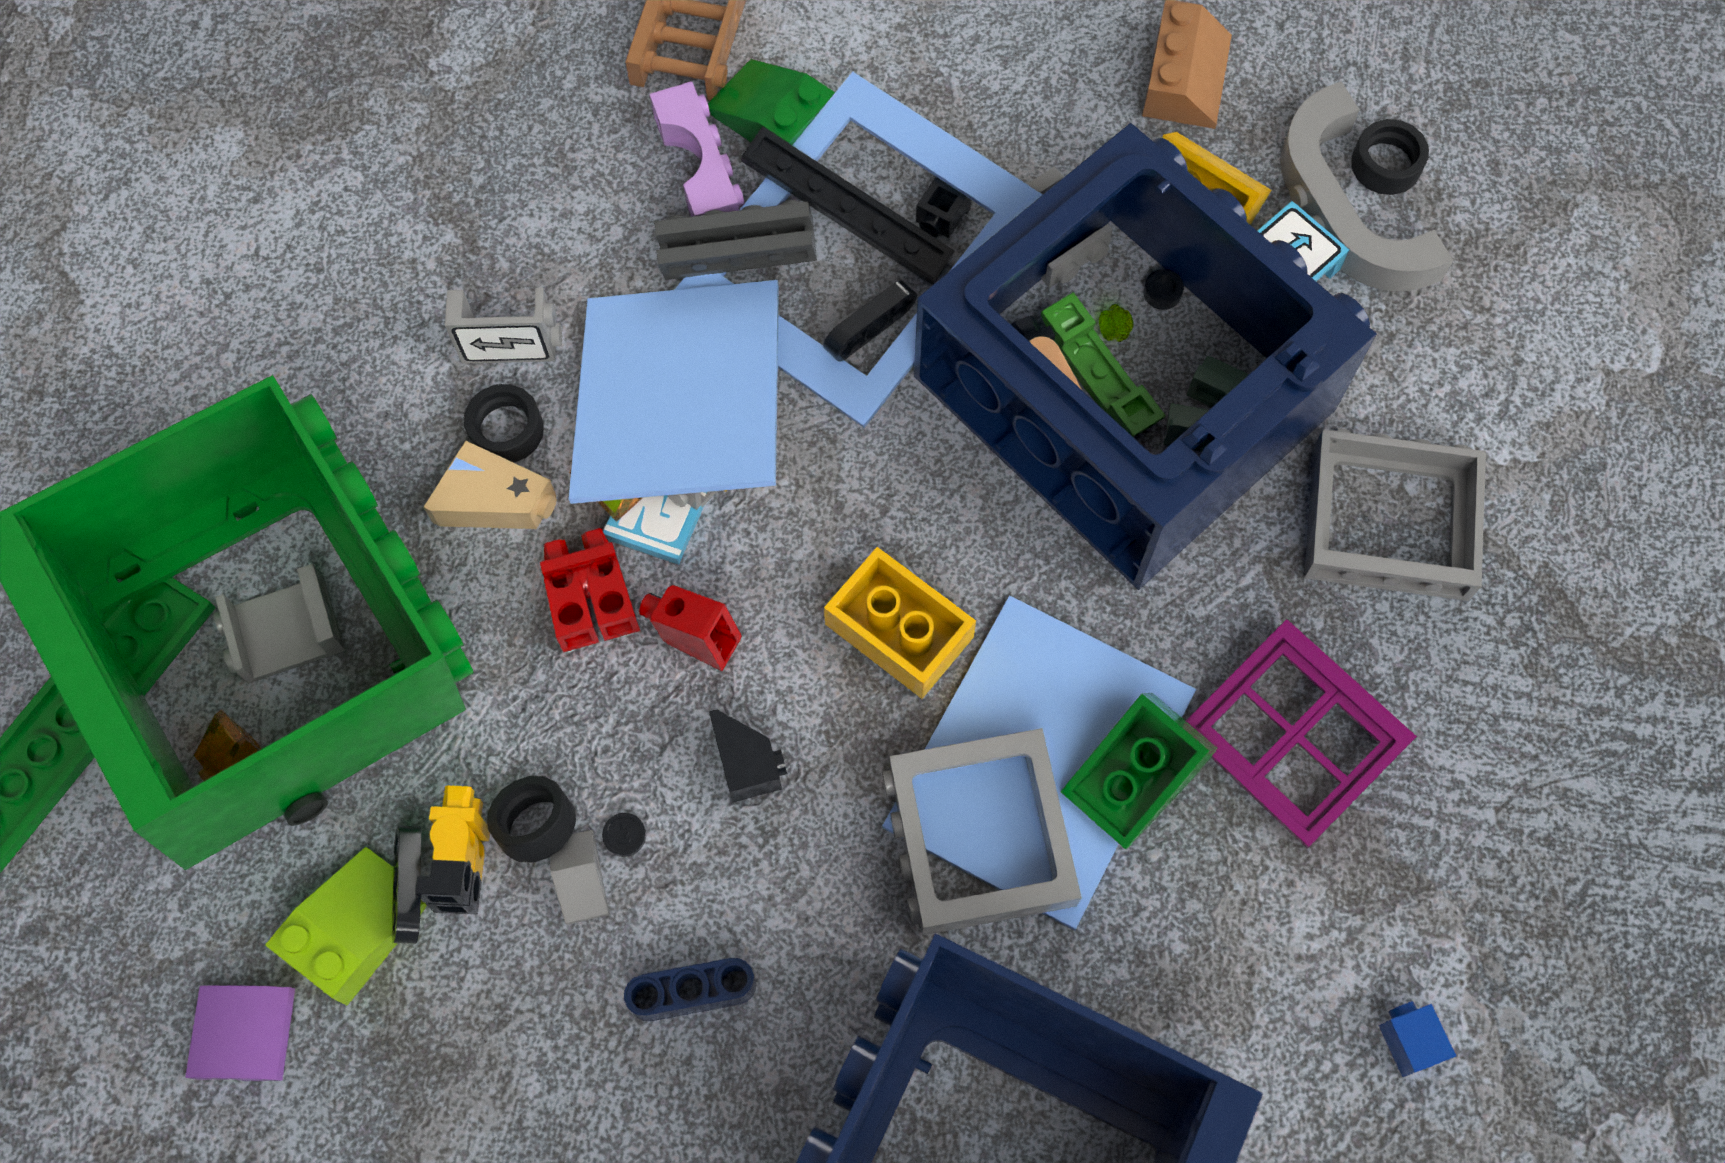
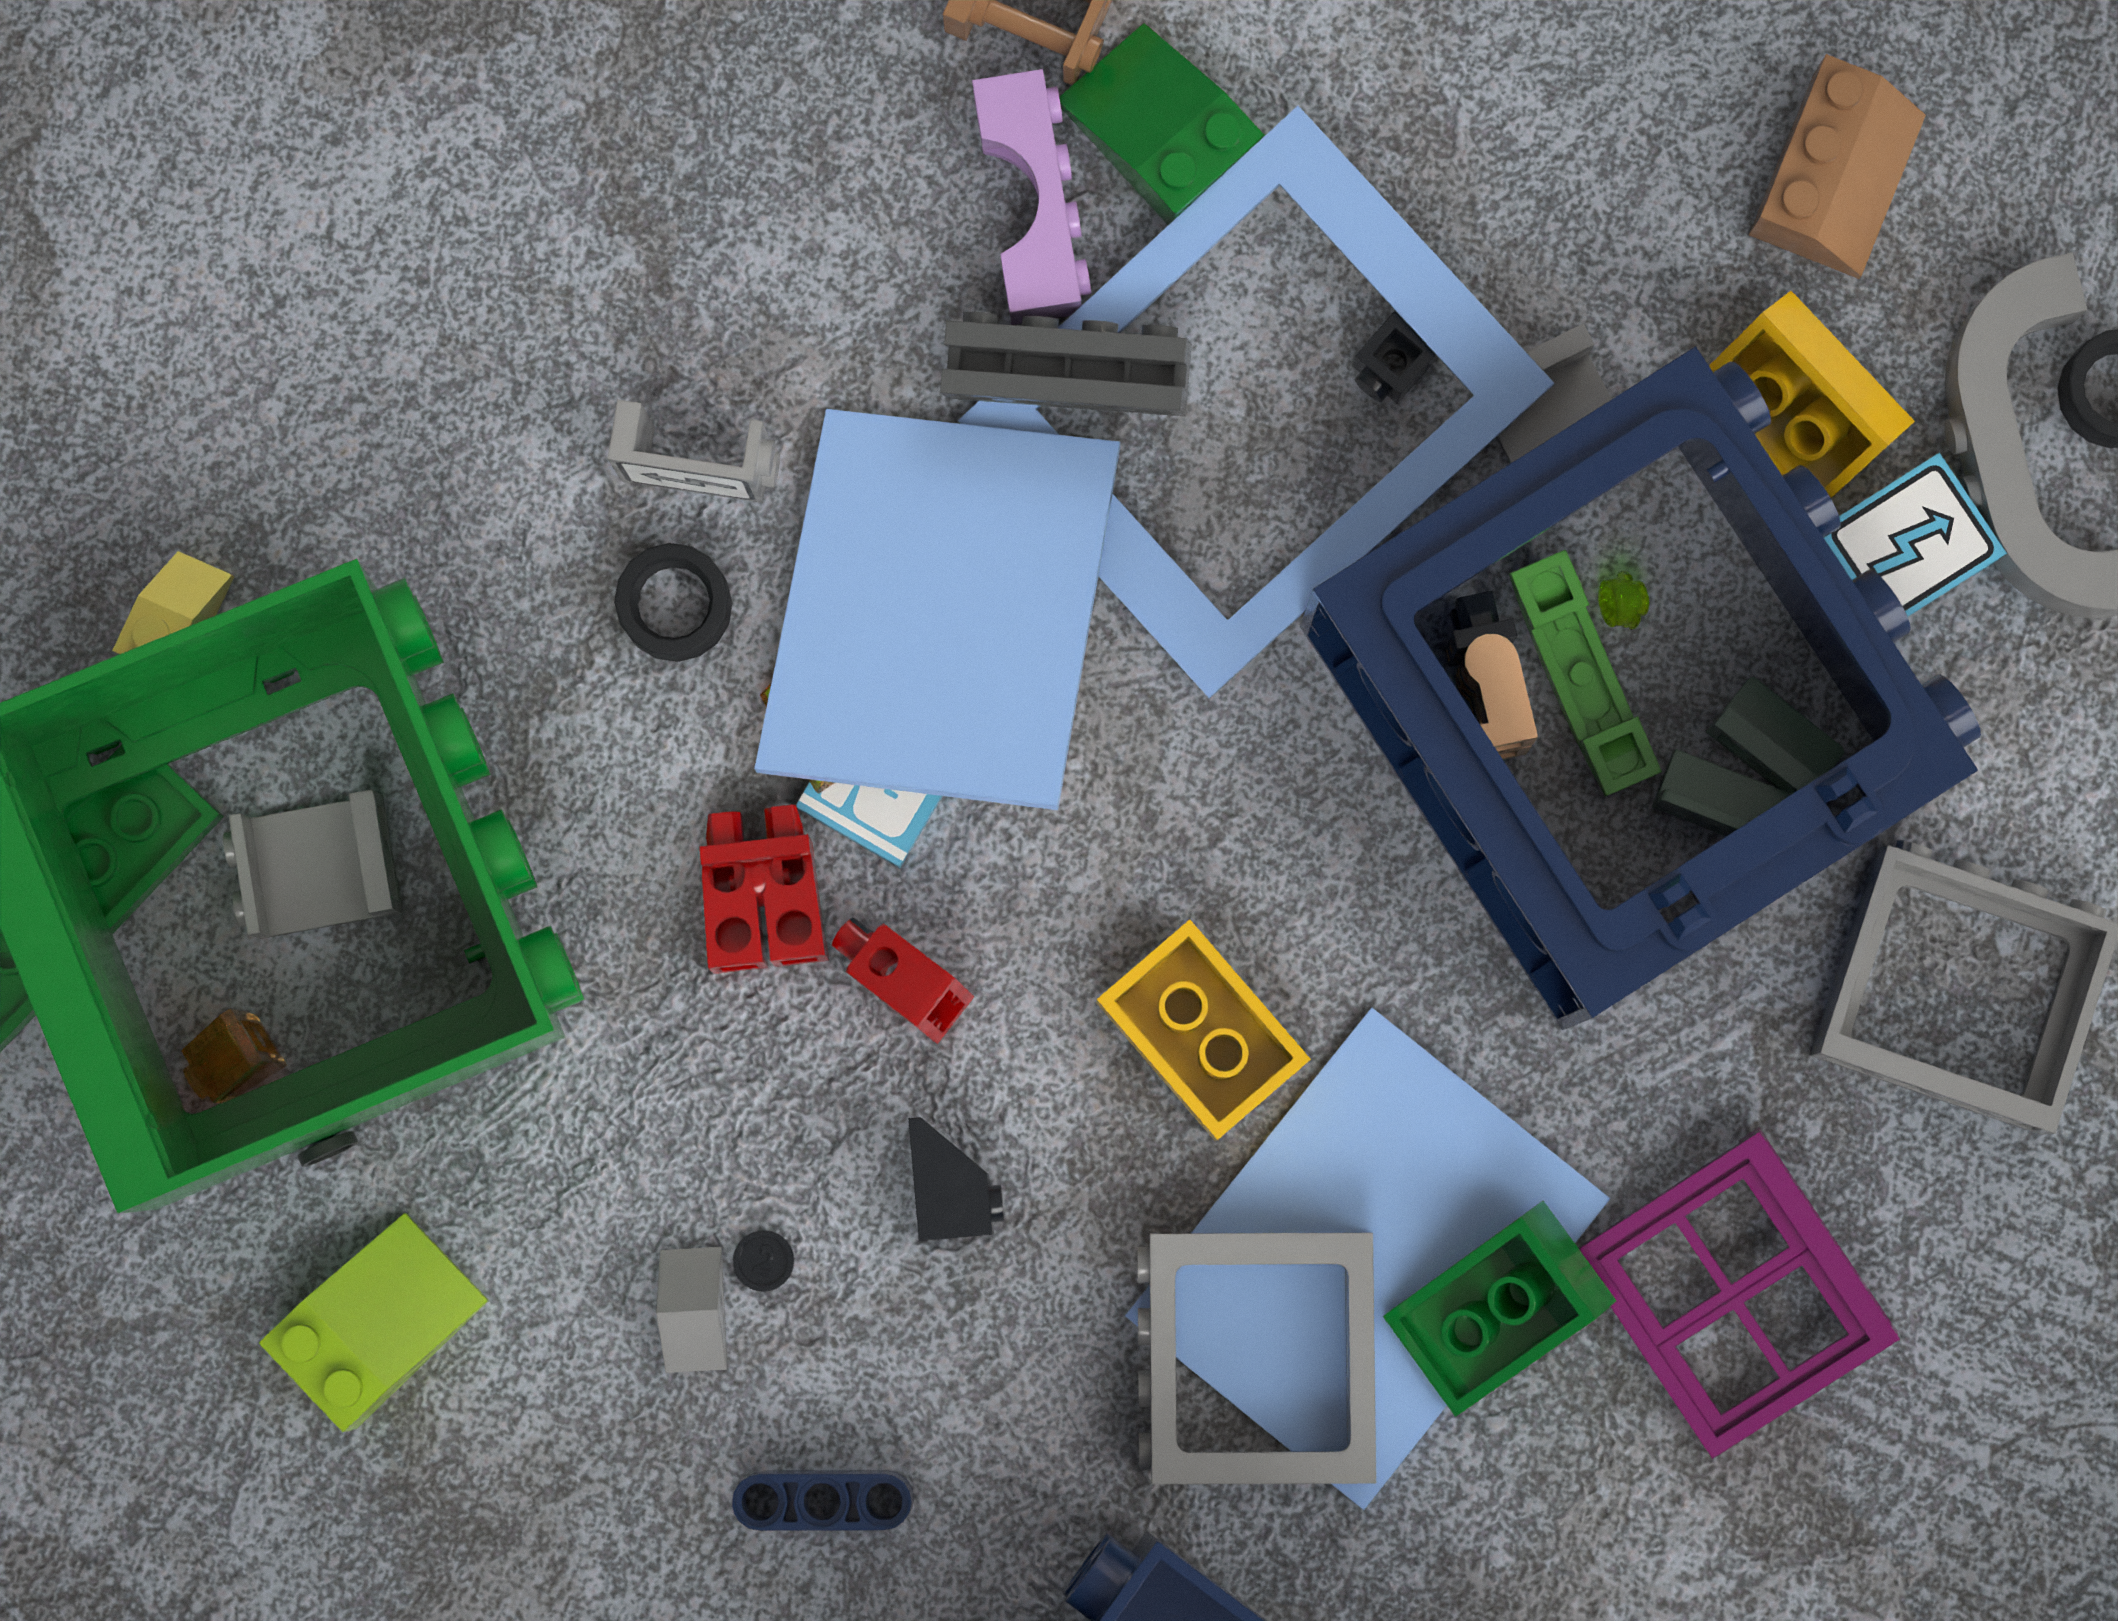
camera: 15 degrees right, 15 degrees up
medium lavender slope [185,985,295,1081] -> none
black beam [392,825,421,944] -> none
hips [415,785,490,915] -> none
tan slope [424,440,557,529] -> none
black tyre [487,776,576,863] -> none
black tile [741,126,955,285] -> none
black beam [823,280,917,362] -> none
black tile [1143,269,1184,310] -> none

